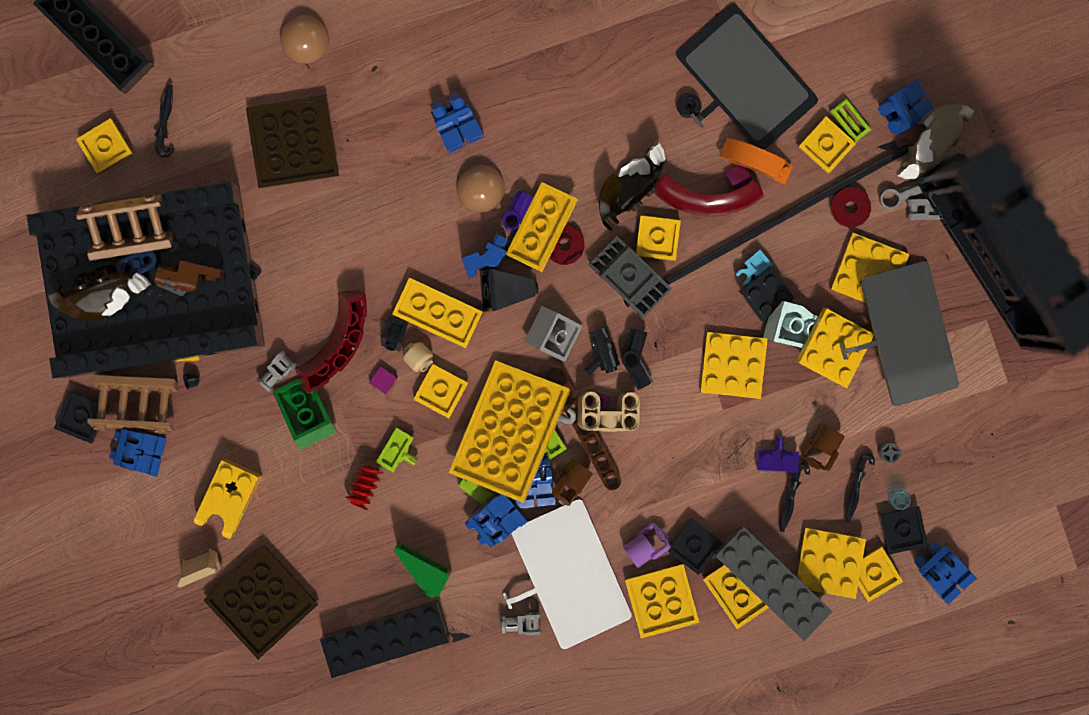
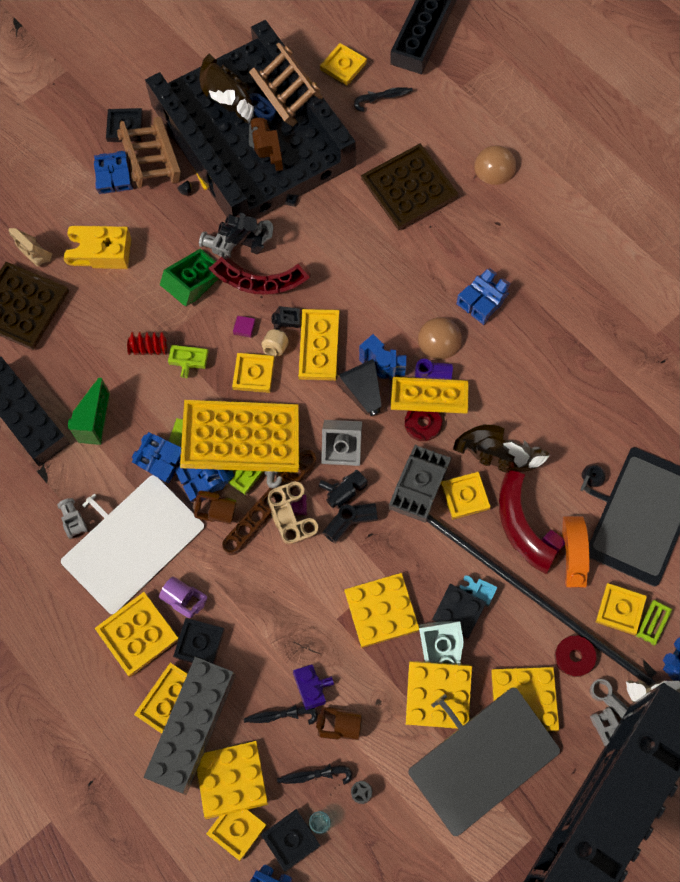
camera: 70 degrees right, 20 degrees down
none -> black hips [218,212,273,254]

